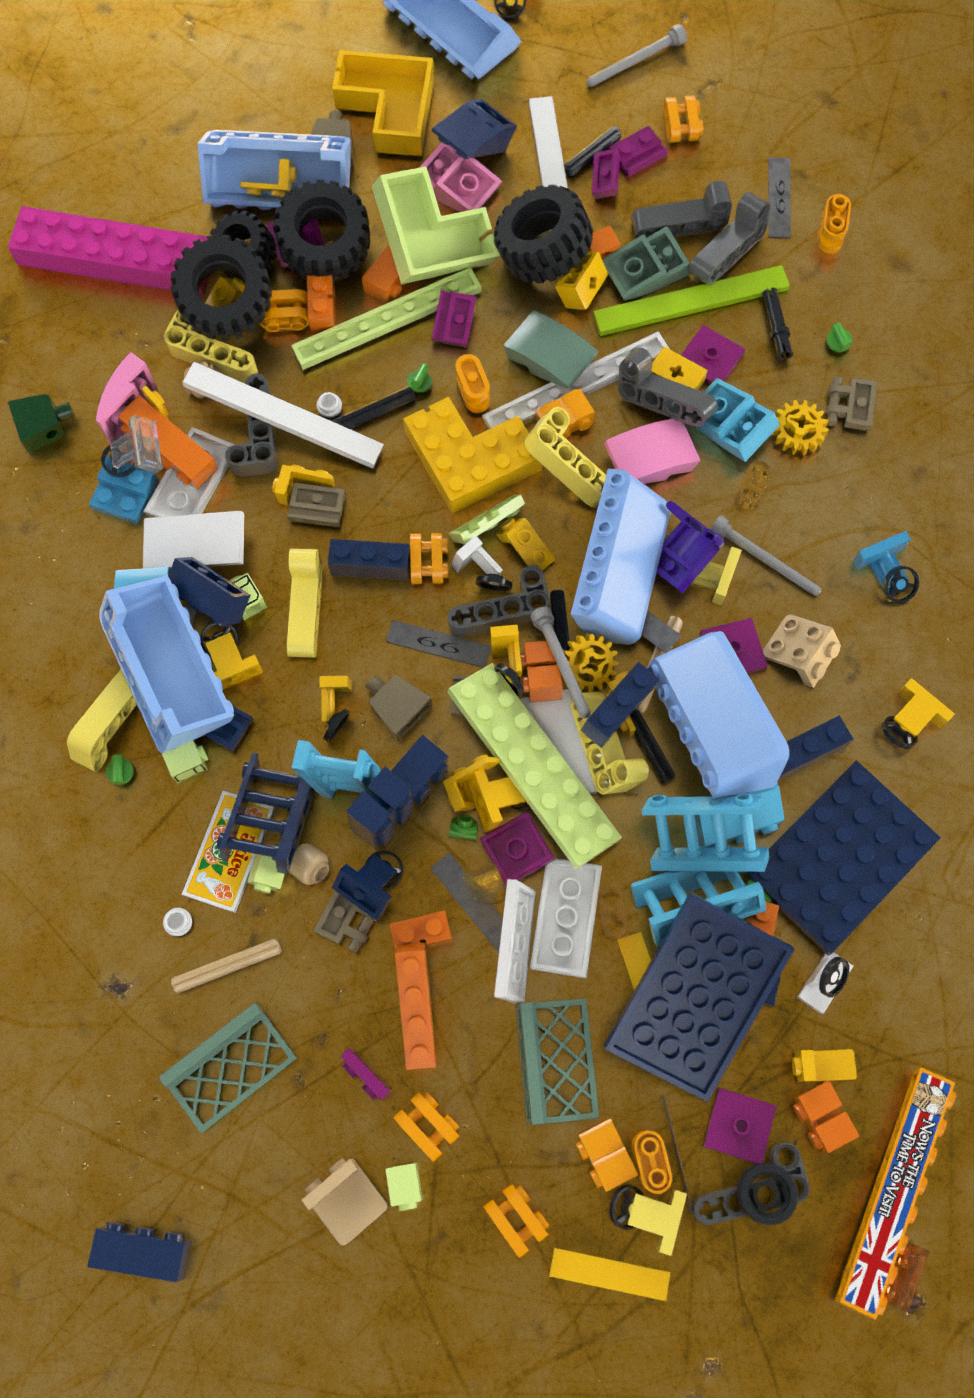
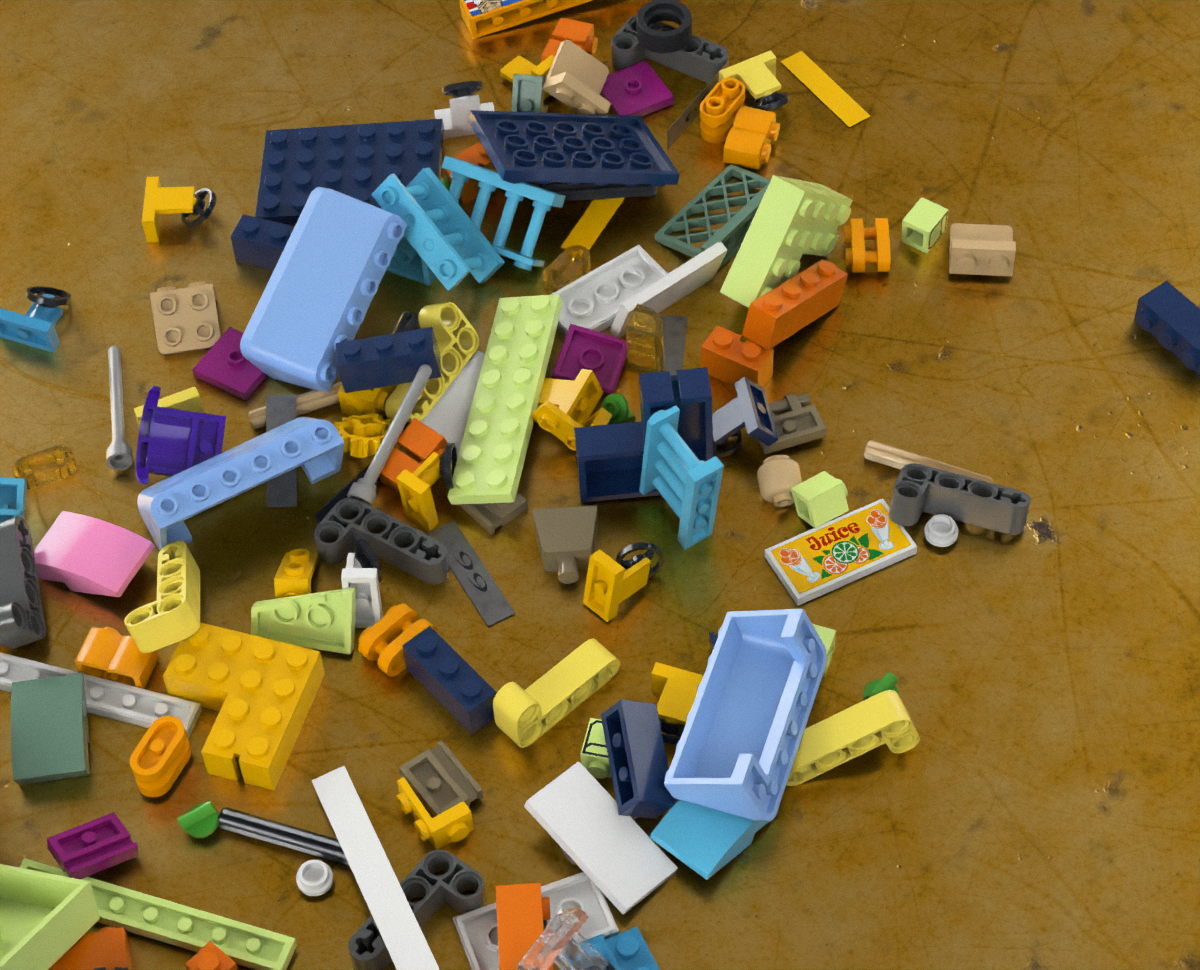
camera: 135 degrees left, 20 degrees down
sand green fence [158,1001,297,1133] -> none
dark blue fence [217,753,315,874] -> none
magenta plate [340,1048,392,1101] -> none
light orange brick [483,1184,550,1258] -> none
none -> sand green slope [511,73,548,113]
none -> tan bracket [542,40,611,115]
none -> yellowish green piece [720,175,853,308]
none -> dark grey beam [889,463,1031,535]

